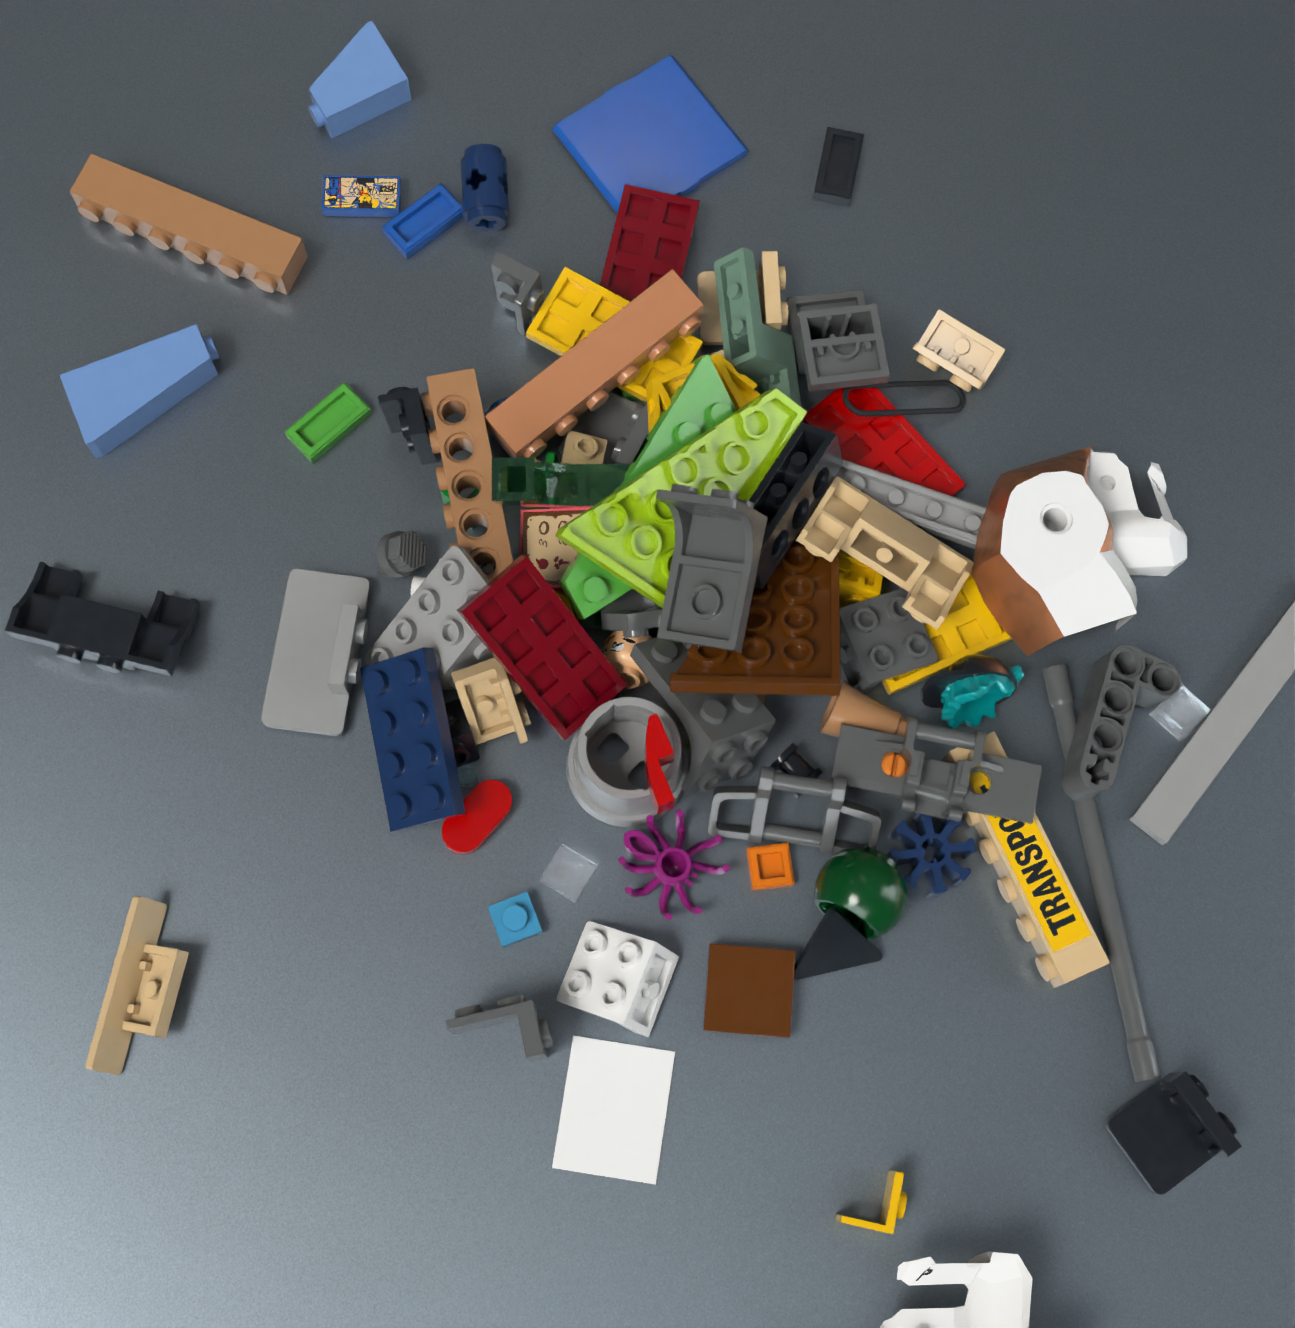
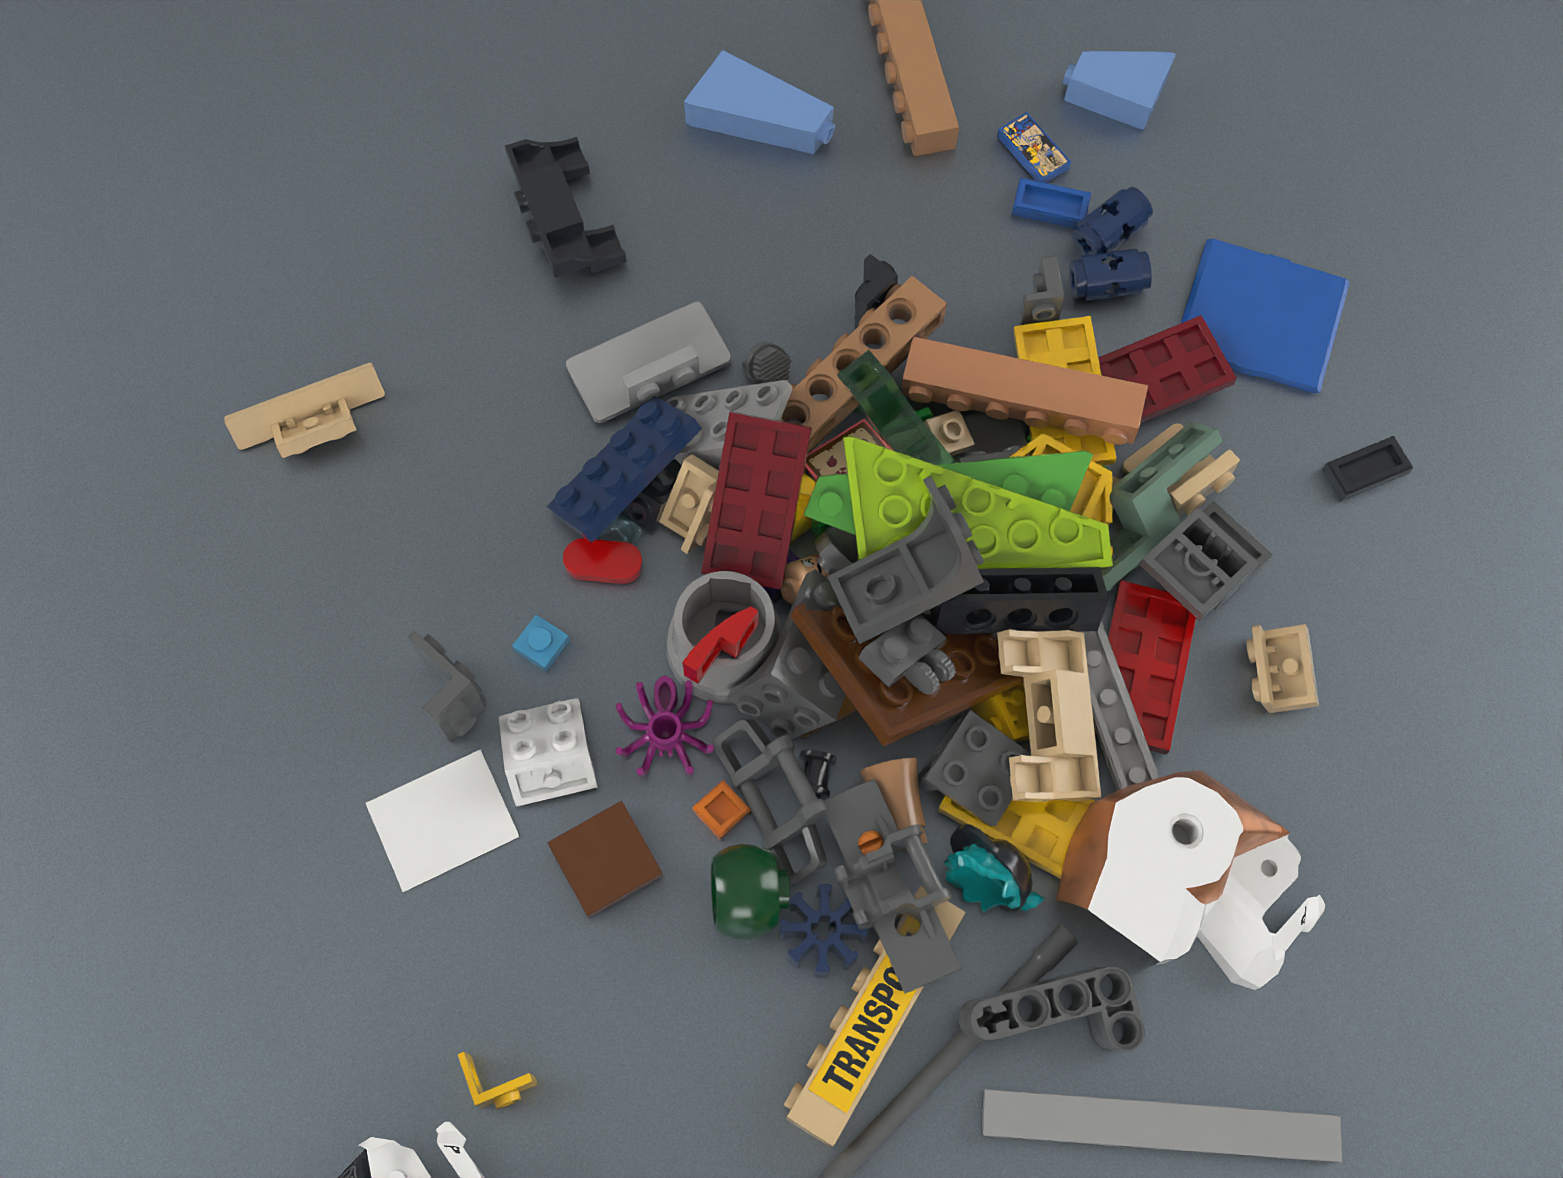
camera: 60 degrees right, 5 degrees down
bright green tile [284,382,372,464] -> none
clear plate [539,844,598,903] -> none
black piece [794,908,883,980] -> none
black piece [842,380,966,417] -> none
clear plate [1149,684,1211,742] -> none
none -> dark grey hinge [858,614,956,695]
none -> dark blue piece [1069,249,1152,301]

